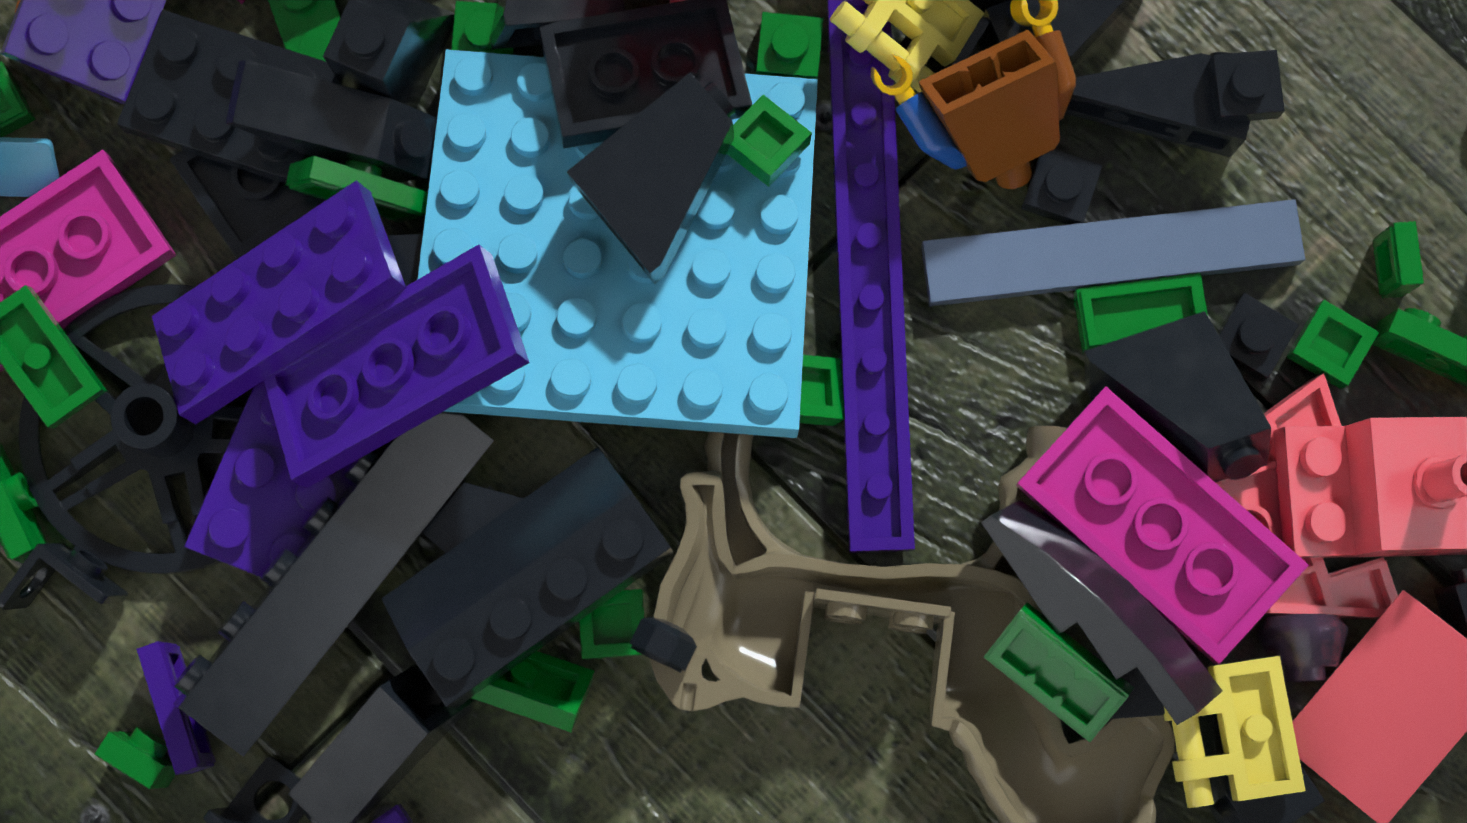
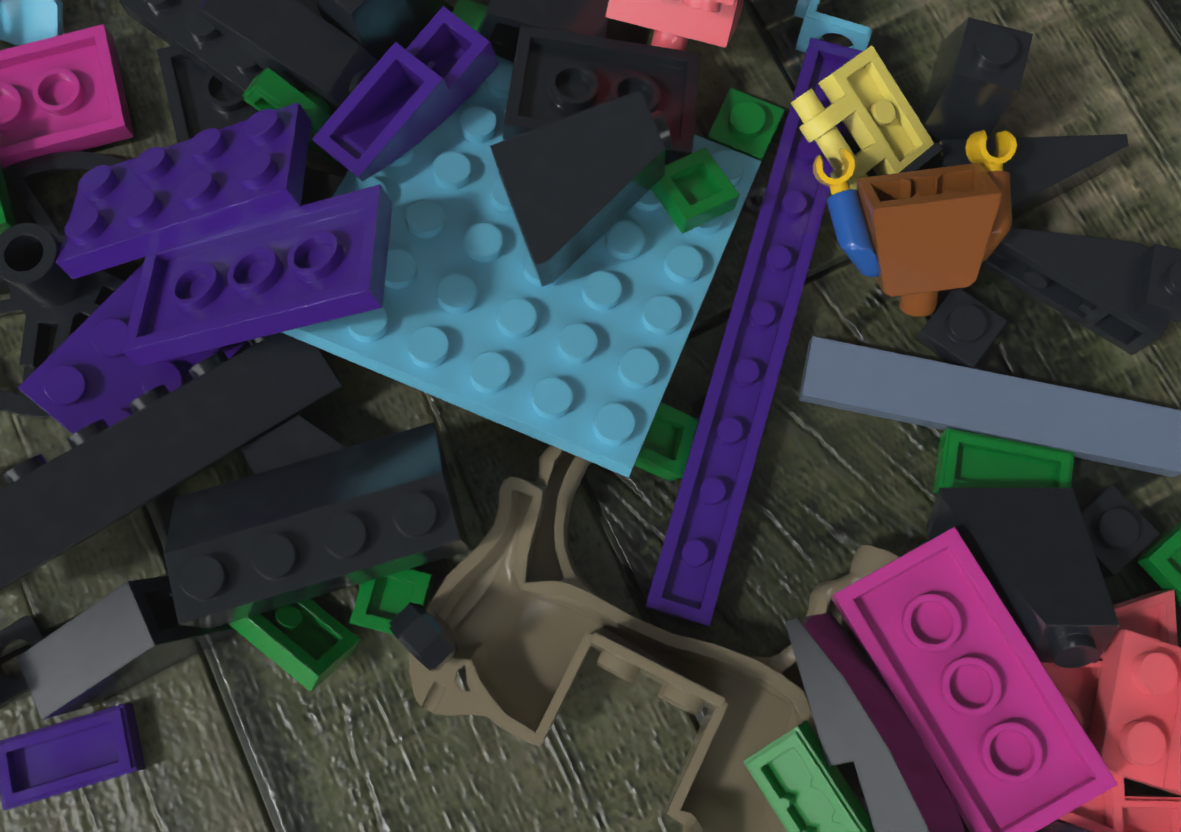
camera: 20 degrees right, 5 degrees down
none -> dark purple slope [312,6,499,182]

